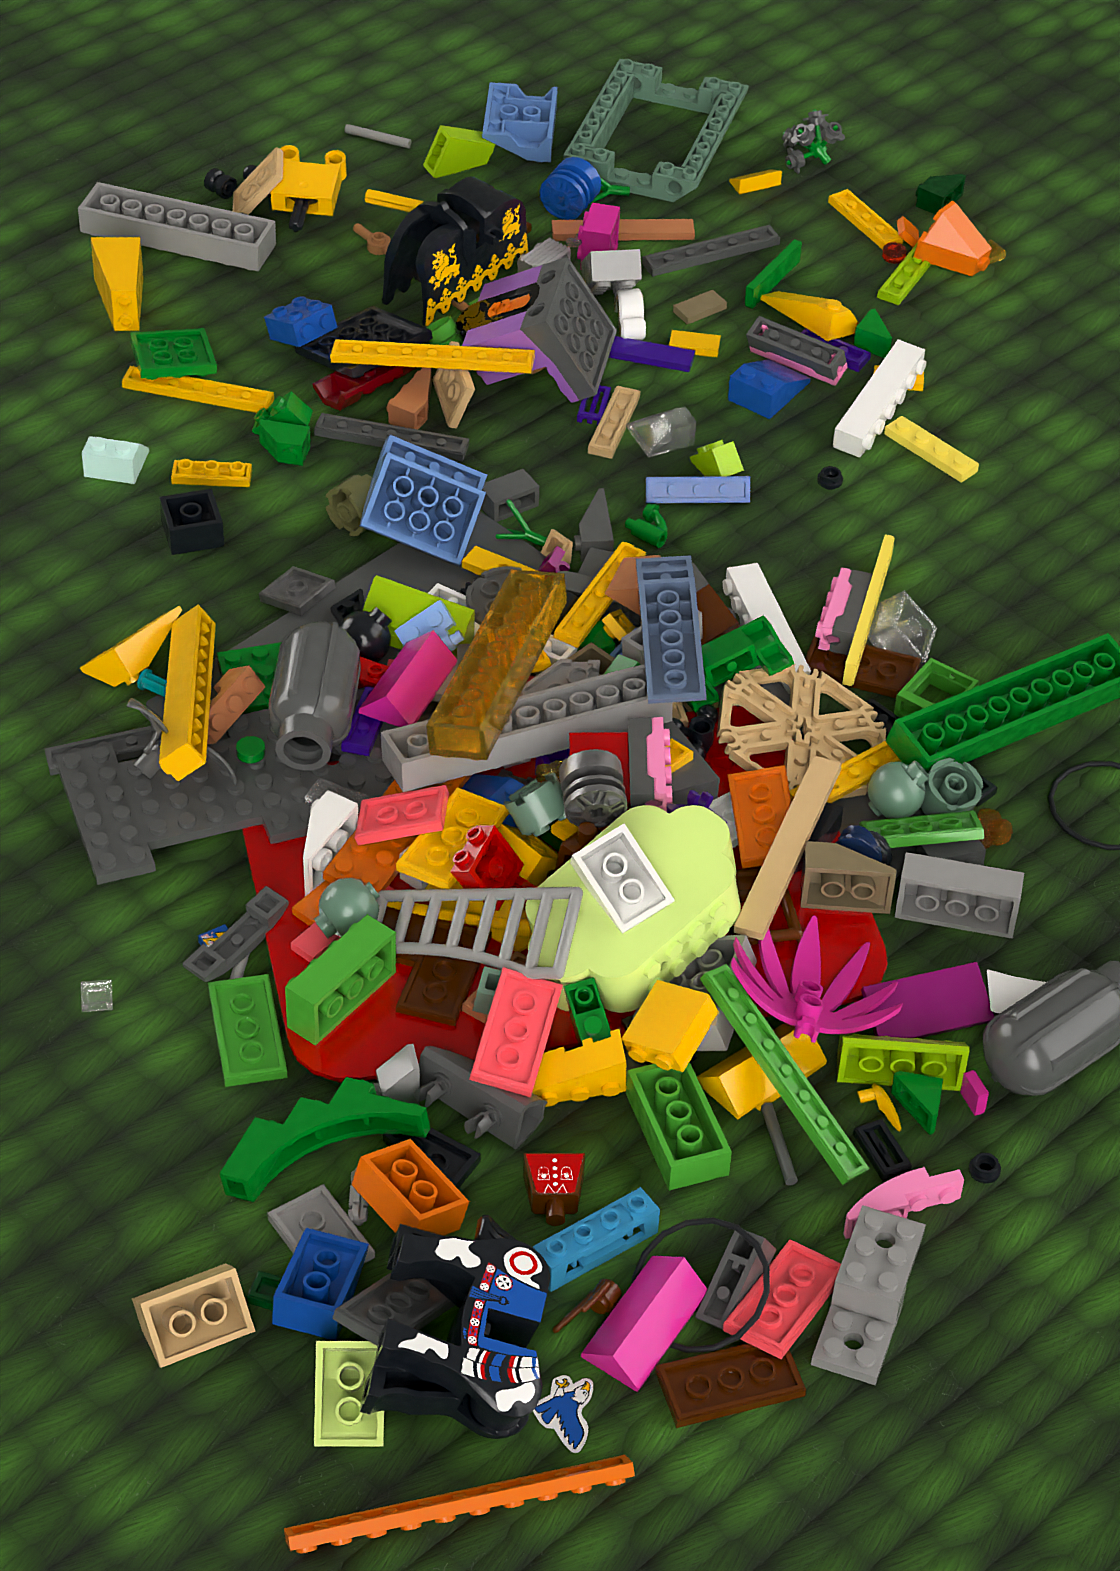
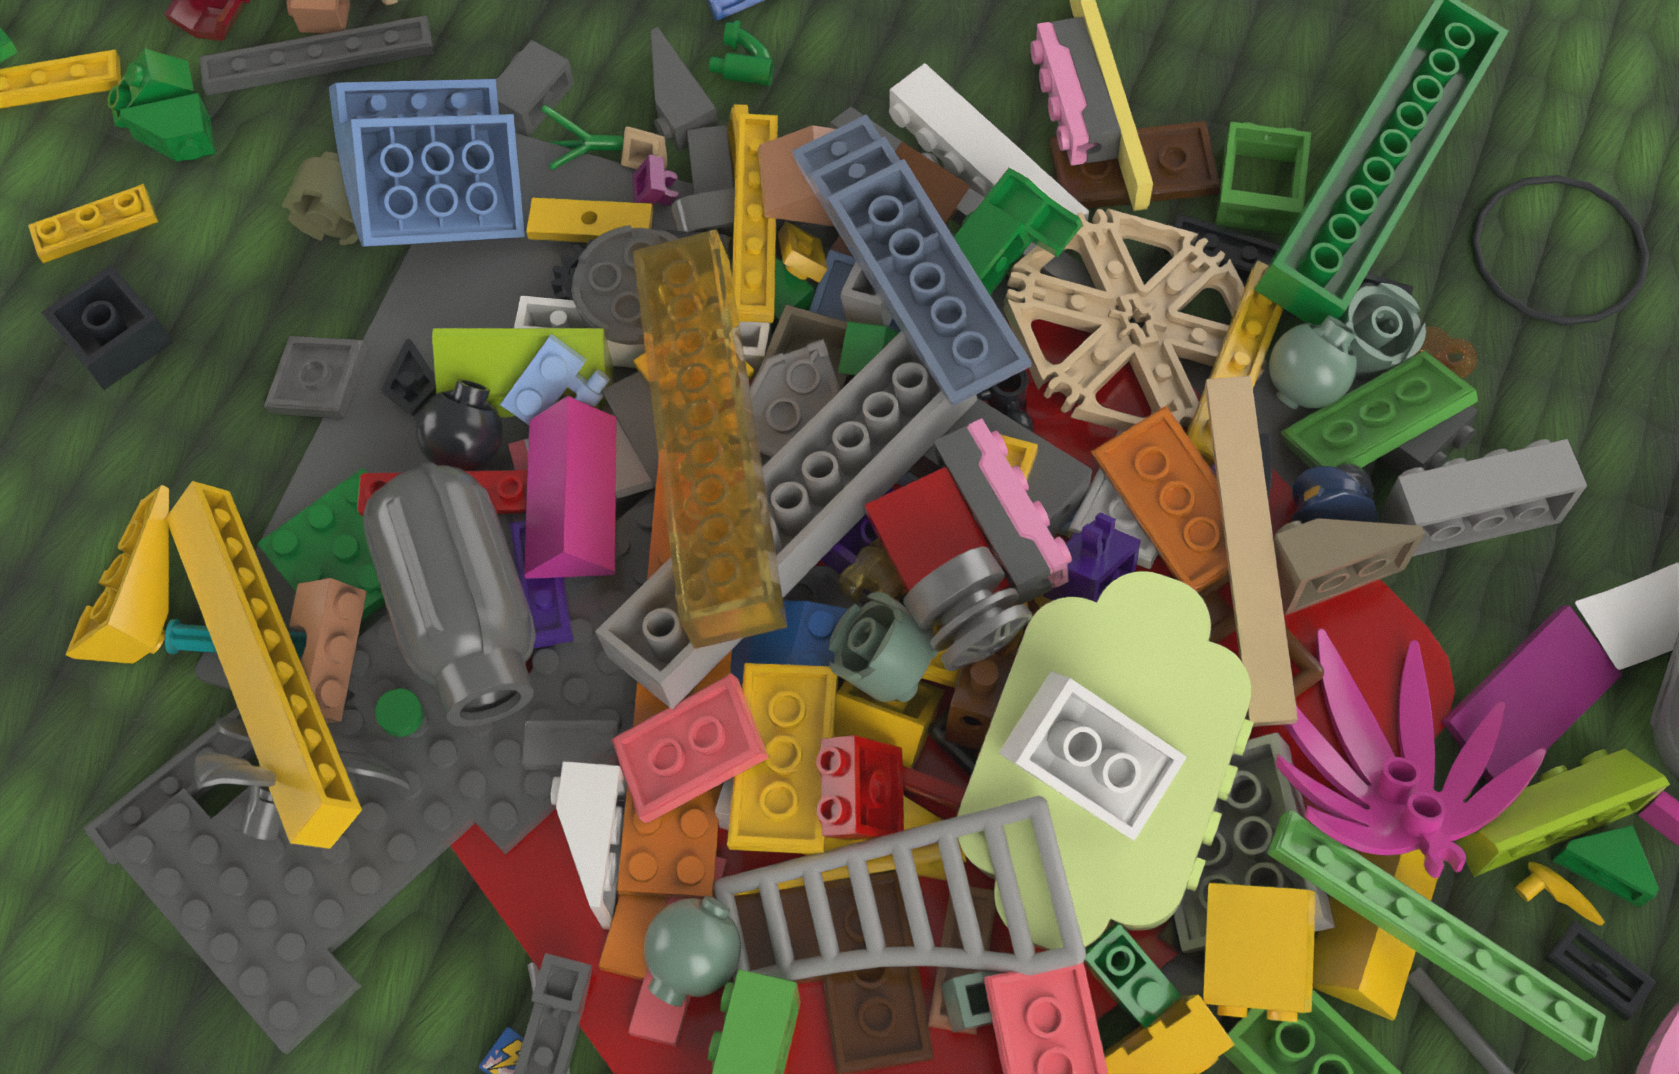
camera: 20 degrees left, 20 degrees up
clear slope [867,591,937,665] -> none

